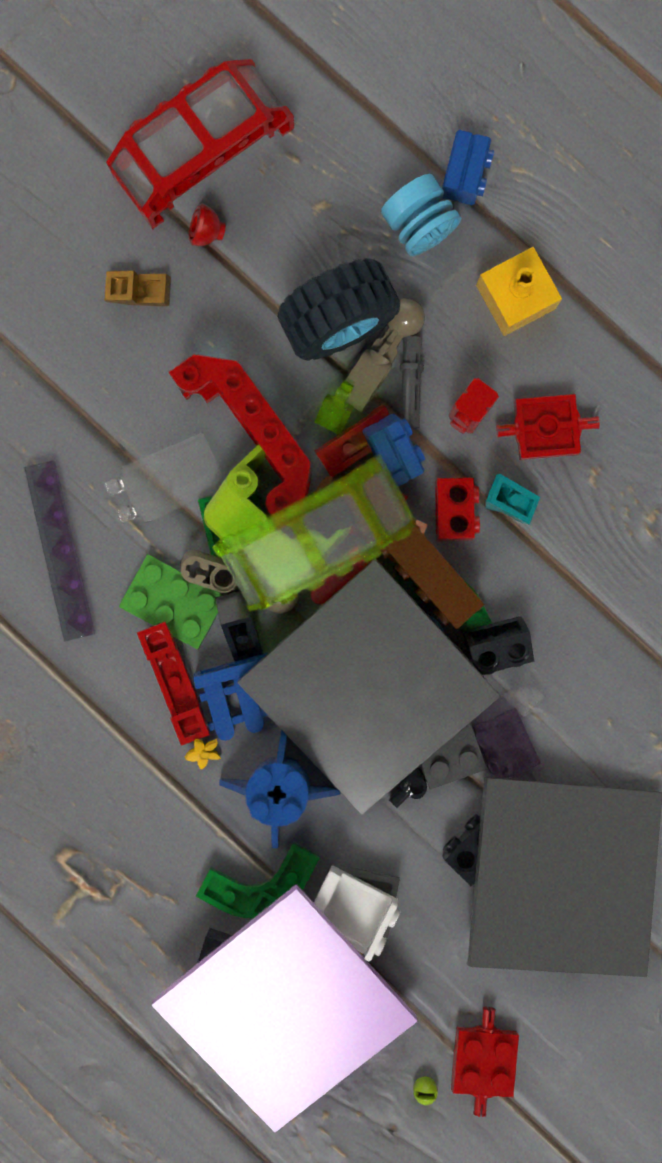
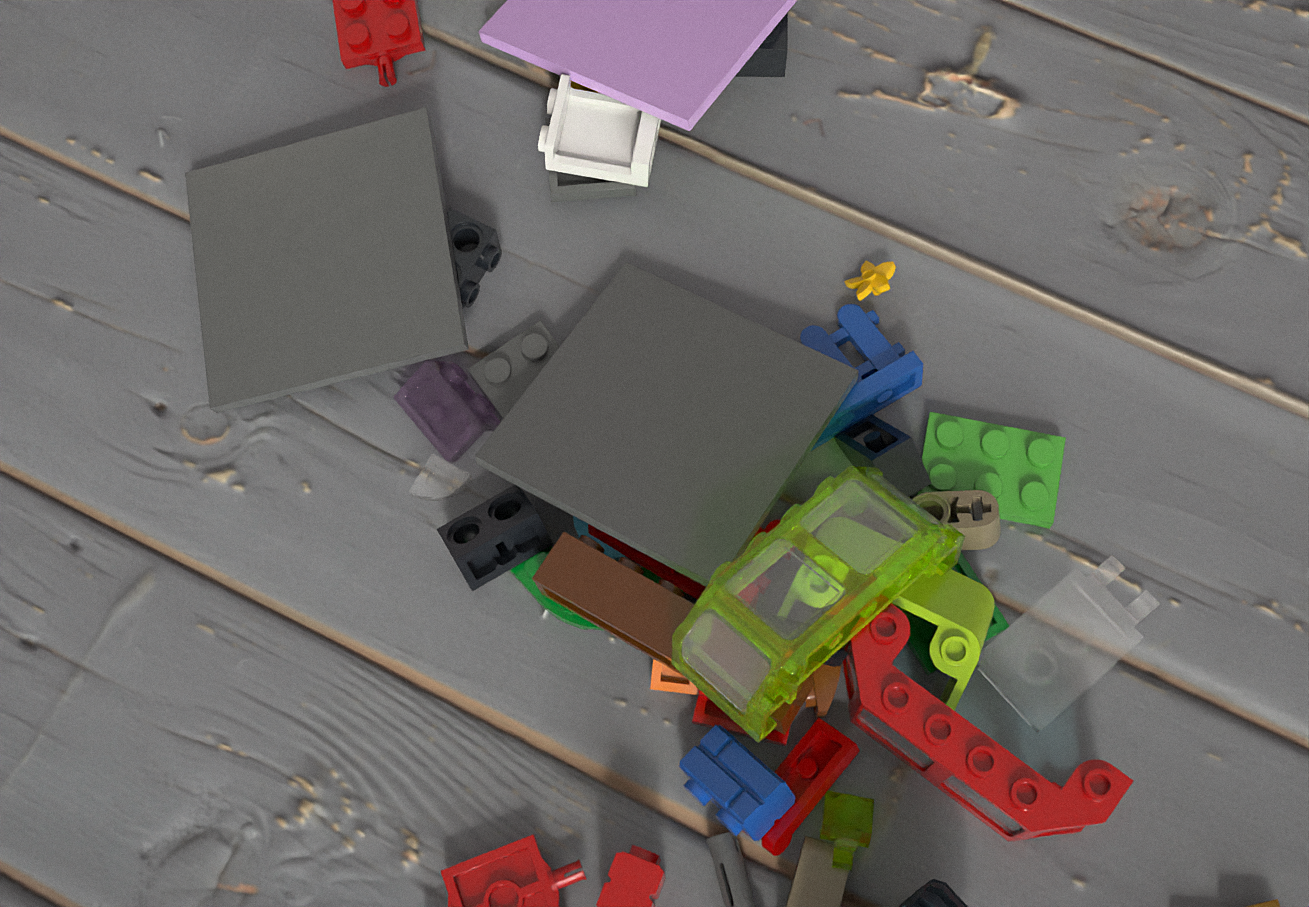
camera: 165 degrees right, 15 degrees down
clear purple tile [24,460,95,642] -> none
red slope [137,621,210,746] -> none
green plate [195,842,320,918] -> none
blue brick [219,729,340,849] -> none
black animal [389,766,427,808] -> none
red brick [435,478,480,542] -> none
teal slope [485,473,540,525] -> none

